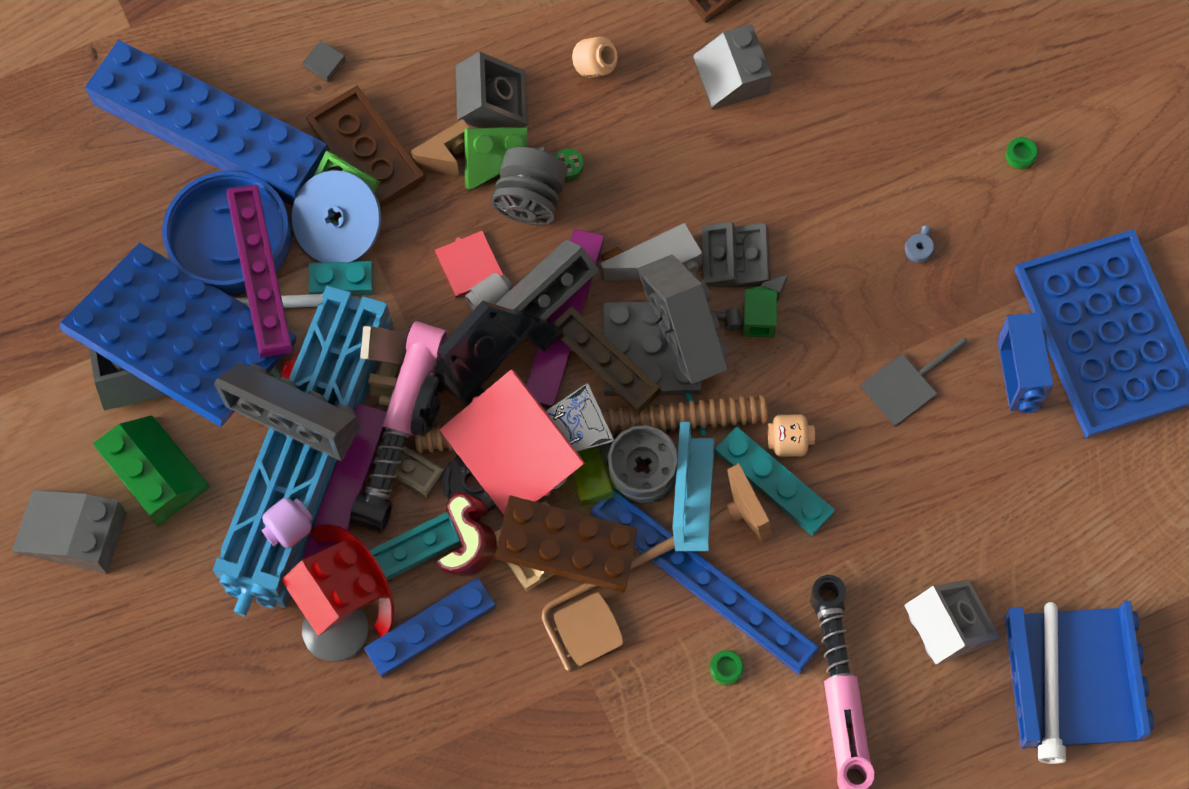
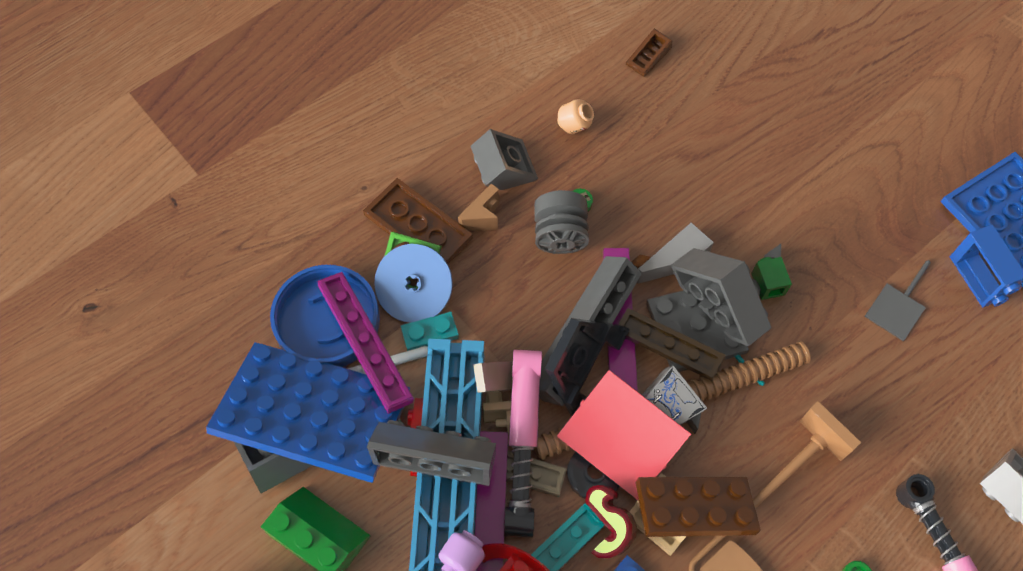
camera: 20 degrees left, 5 degrees down
blue brick [85,40,329,206] -> none
dark grey tile [302,40,346,82] -> none
black tile [411,371,445,437] -> none
coral piece [435,231,503,298] -> none
bright green wing [464,127,528,189] -> none
light grey brick [465,272,513,311] -> none
clear neon green plate [573,446,614,506] -> none
blue tile [590,487,820,675] -> none
dark grey wheel [608,425,678,505] -> none
medium azure fence [673,422,715,551] -> none
dark grey slope [693,24,772,109] -> none
dark grey slope [702,222,771,287] -> none
teal plate [714,426,835,537] -> none
light nougat head [768,414,815,457] -> none
sand blue piece [905,226,934,263] -> none
green tile [1005,137,1038,170] -> none

